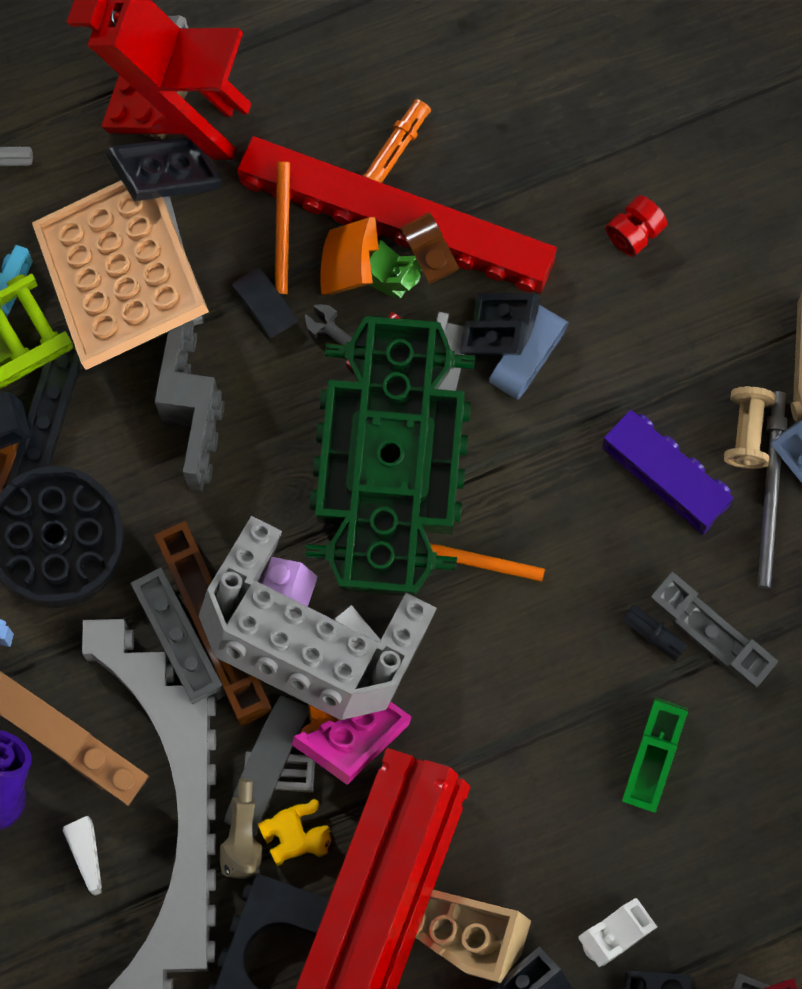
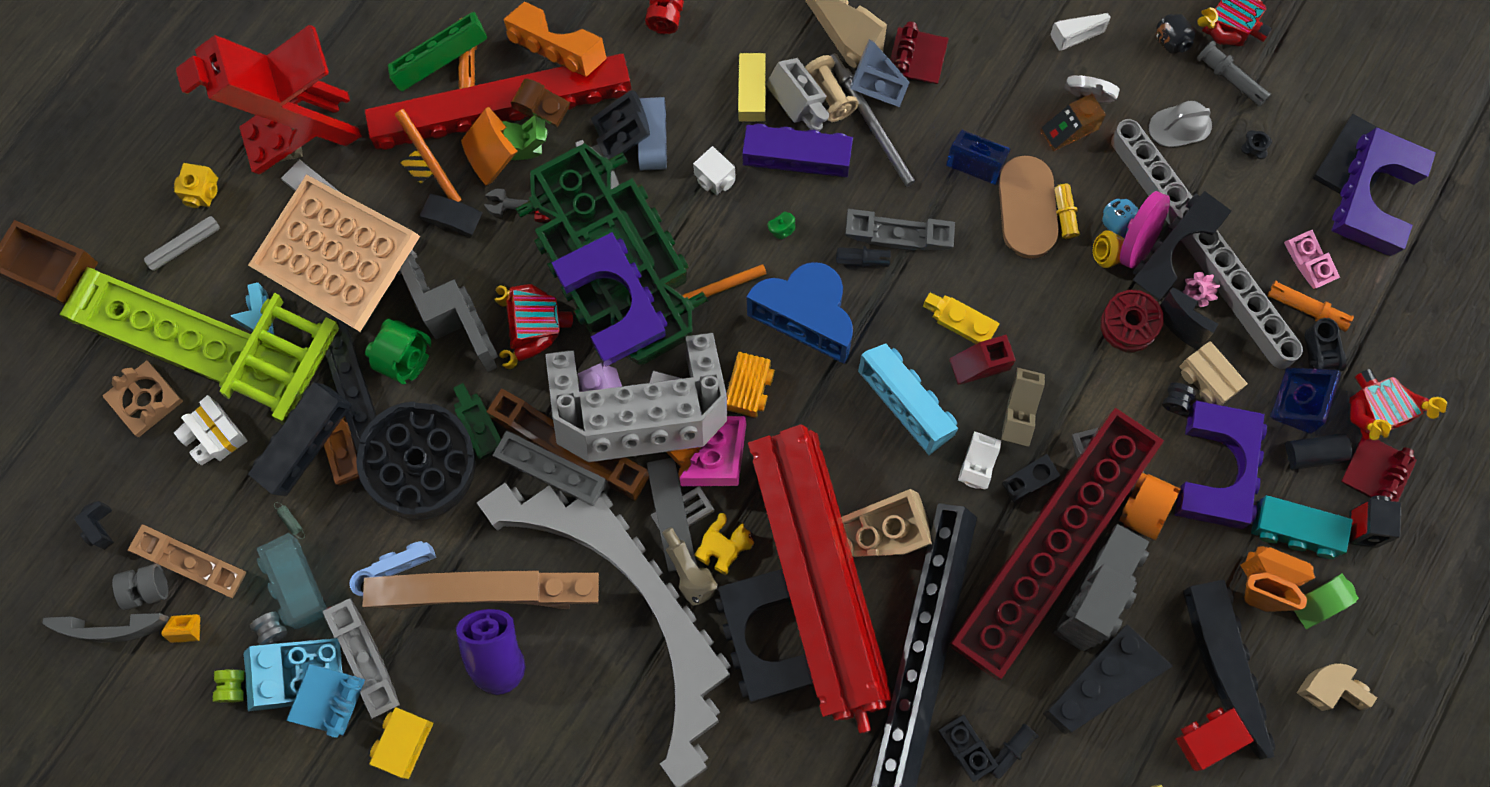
camera: 35 degrees left, 0 degrees up
white slope [62,816,102,896] -> none
black tile [106,137,222,201] -> none
green slope [622,697,688,813] -> none
none -> yellow brick [174,163,218,208]
none -> green brick [365,319,431,384]
none -> green slope [388,12,487,91]
none -> sticker [401,149,432,183]
none -> dark green hinge [453,383,502,460]
none -> red torso [495,284,573,369]
none -> orange arch [504,1,607,77]
none -> dark purple arch [551,232,668,367]
none -> white brick [693,146,735,195]
none -> light orange brick [726,352,775,418]
none -> light yellow slope [738,53,765,121]
none -> blue brick [747,263,853,364]
none -> light grey brick [765,58,829,131]
none -> green piece [767,212,795,239]
none -> medium azure slope [858,344,958,455]
none -> yellow hinge [923,293,1000,344]
none -> dark red slope [949,334,1016,385]
none -> dark tan brick [1001,367,1045,446]

